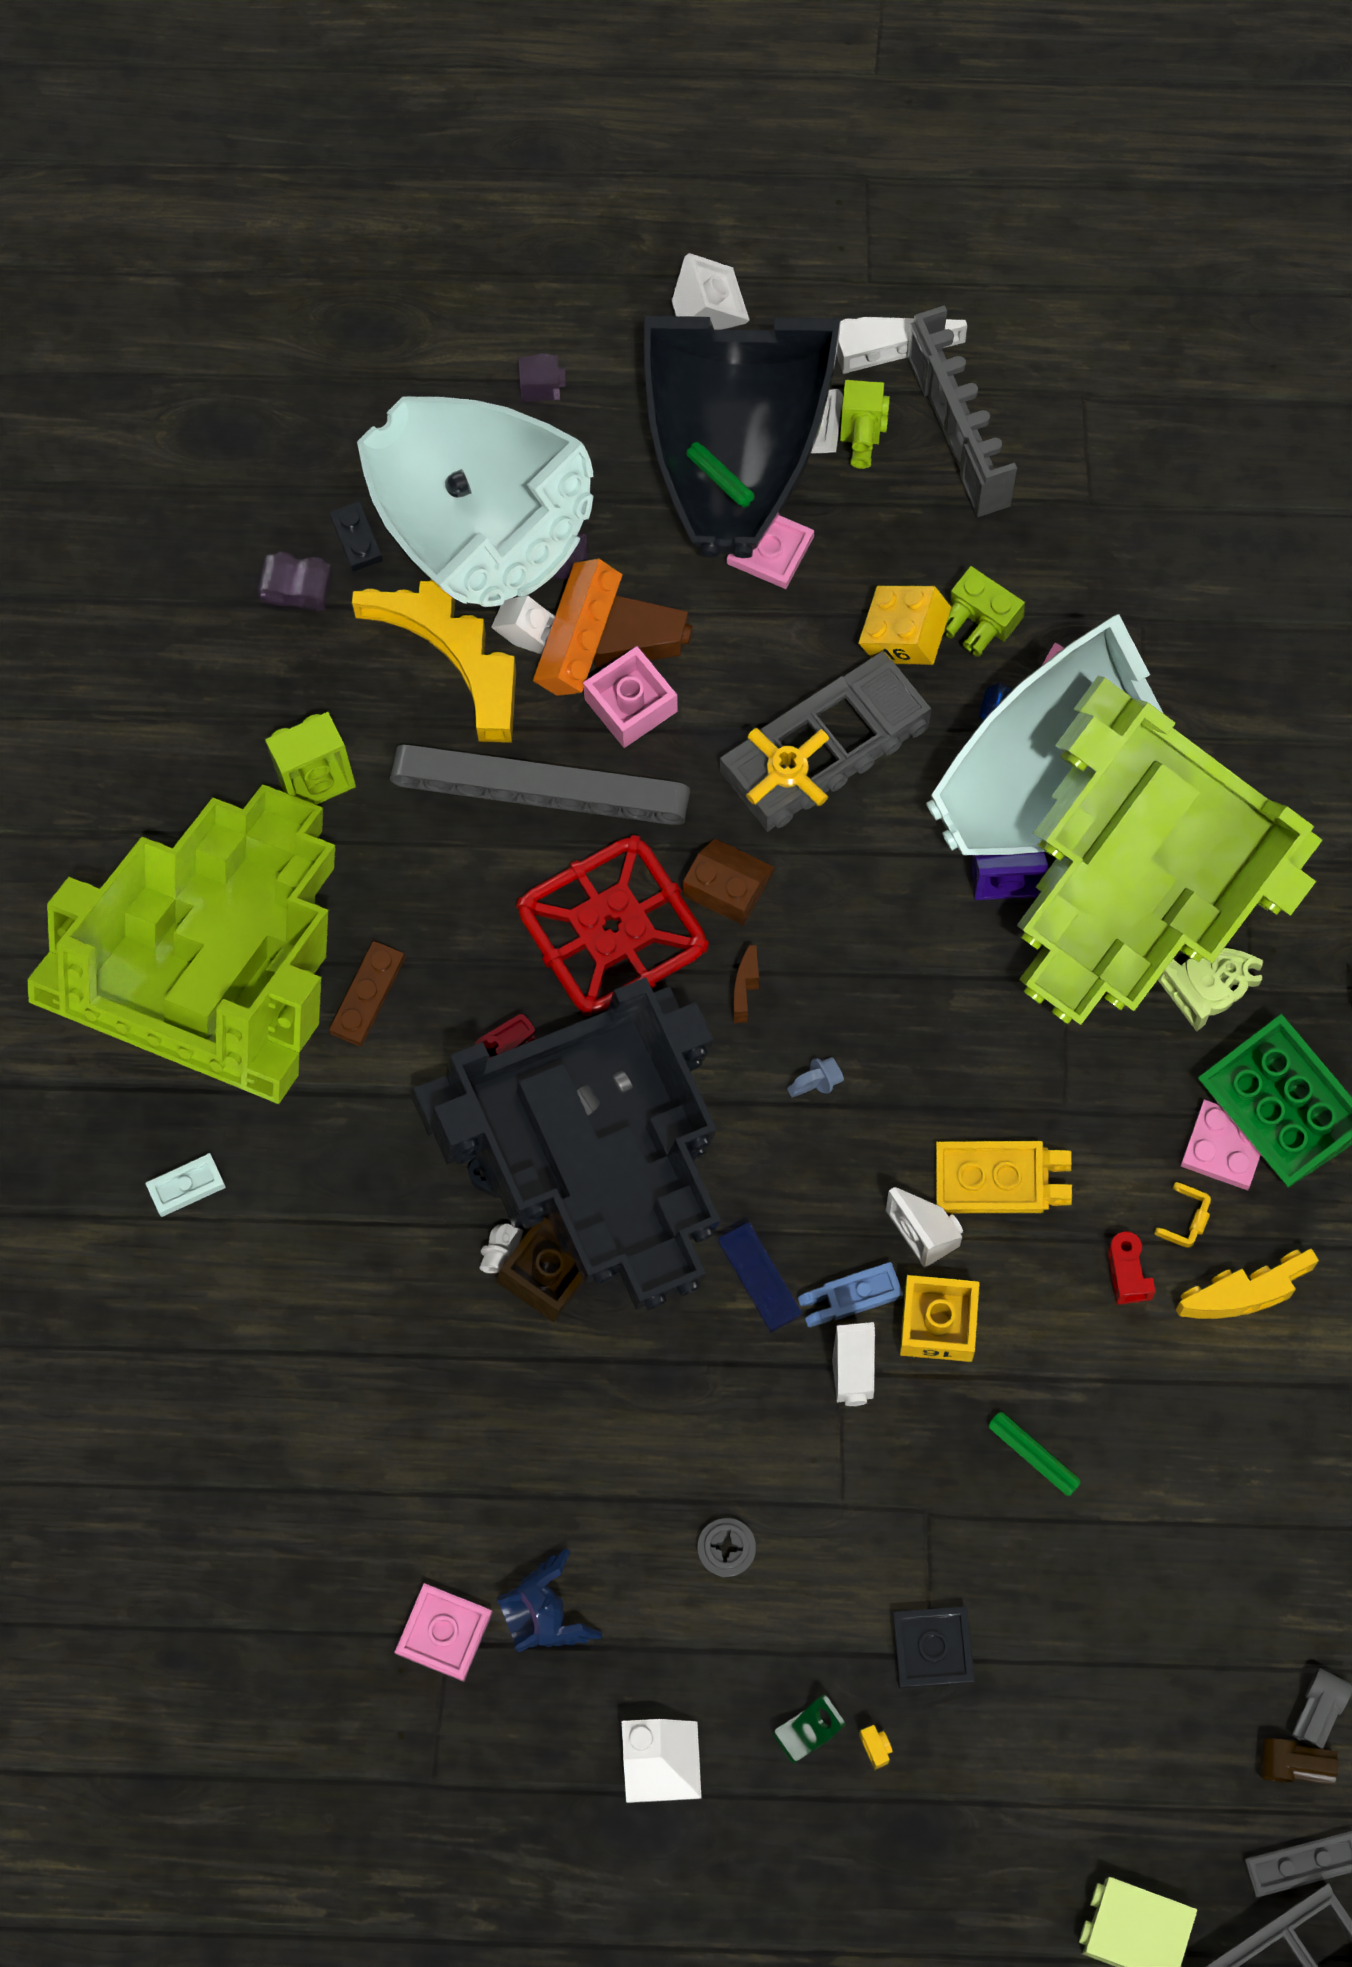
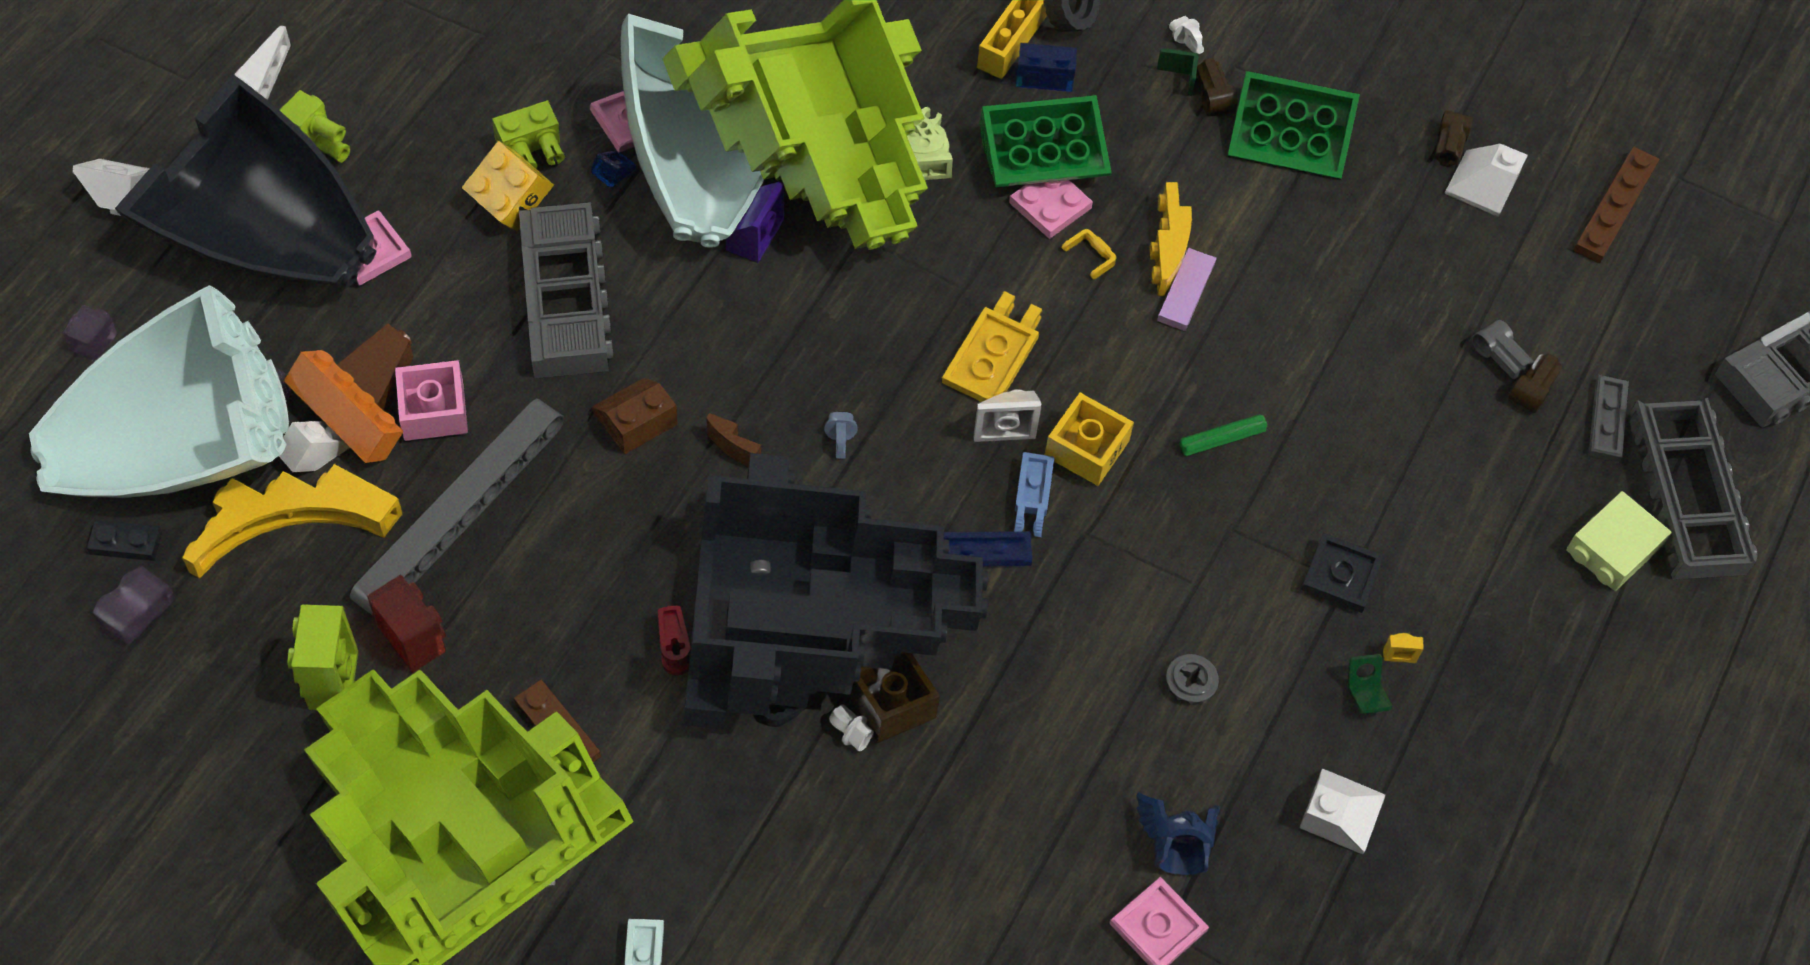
camera: 70 degrees left, 10 degrees down
black hinge [445,469,472,498] -> none
red plate [516,835,709,1017] -> none
green axle [687,442,755,508] -> none
yellow bar [746,728,829,806] -> none
white slope [832,1322,875,1406] -> none
dark grey window [907,305,1017,517] -> none
red leg [1108,1231,1155,1305] -> none
none -> clear red brick [367,574,446,673]
none -> lavender tile [1157,248,1216,331]

